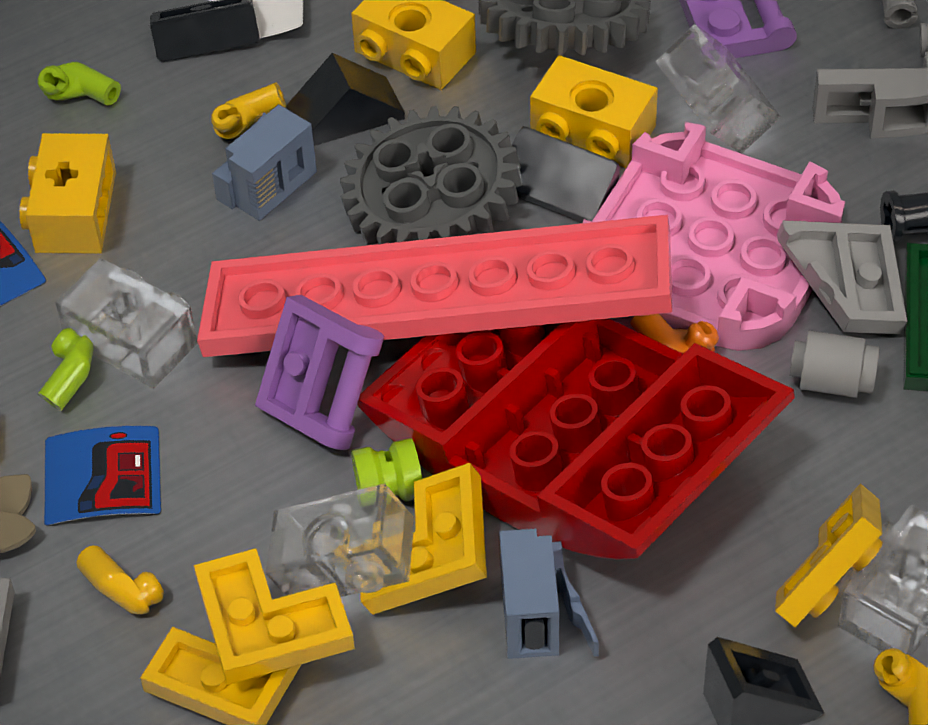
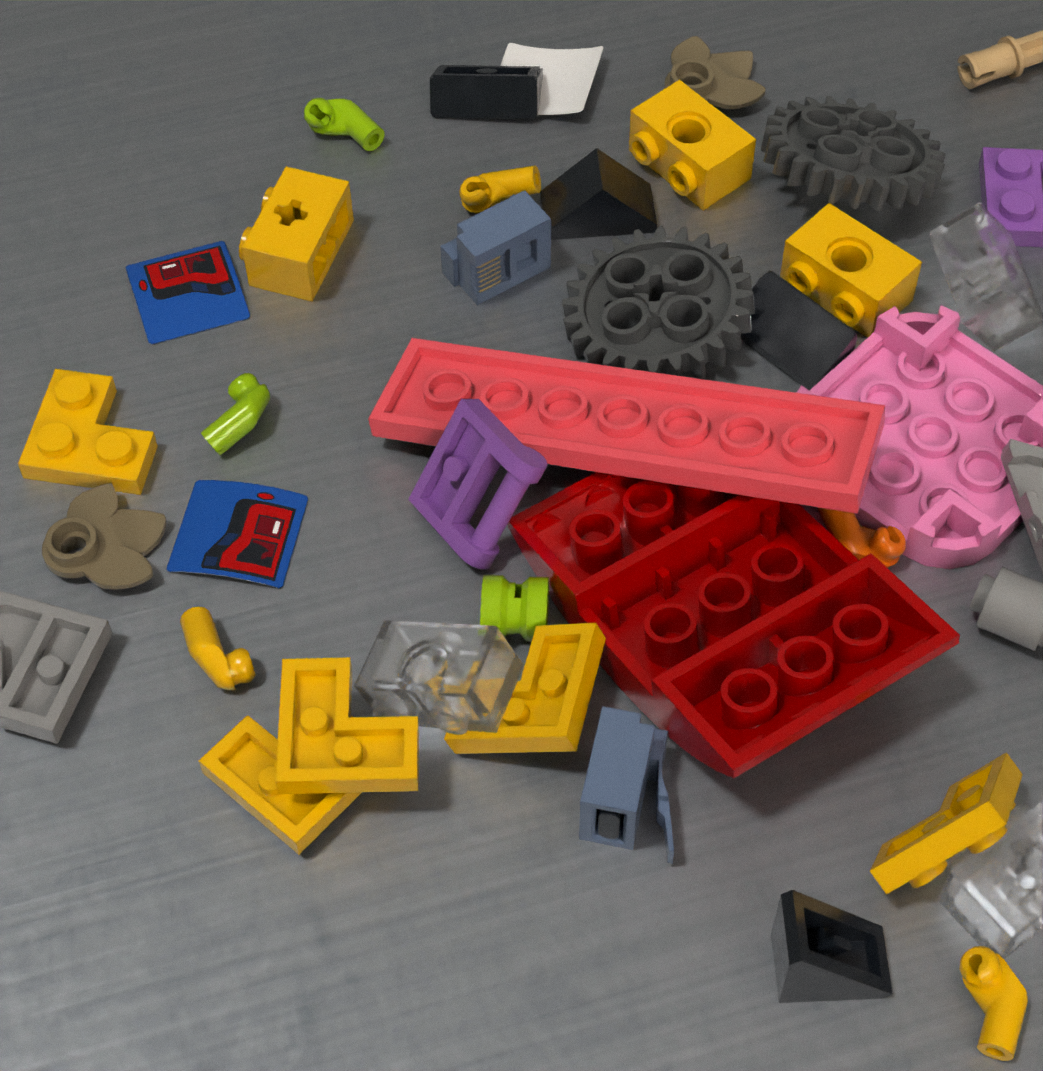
camera: 15 degrees right, 5 degrees up
clear brick [55,258,198,389] -> none

